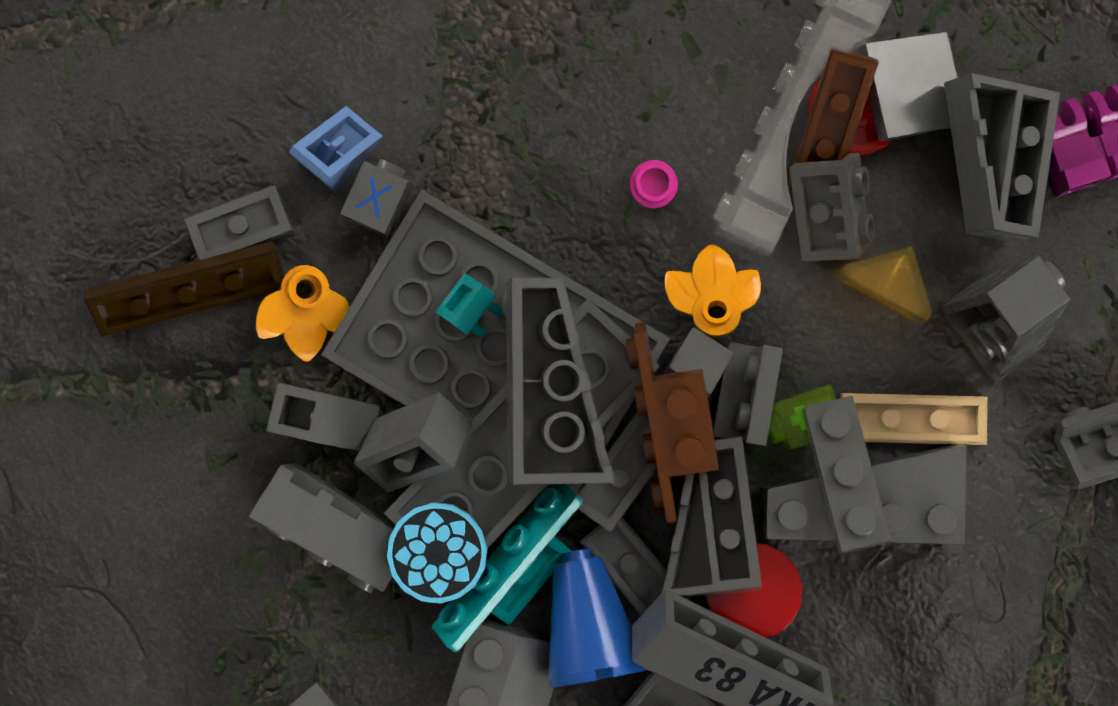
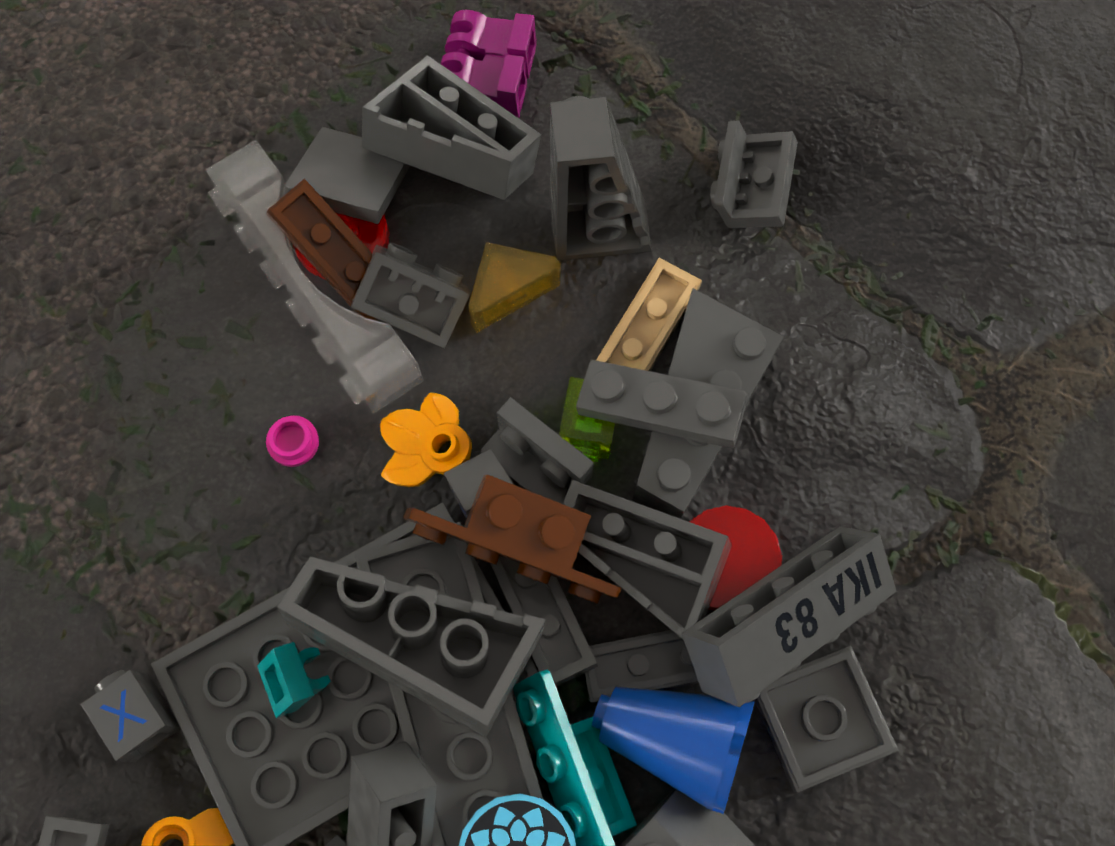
camera: 60 degrees left, 15 degrees down
medium blue slope [289,106,382,193] -> none

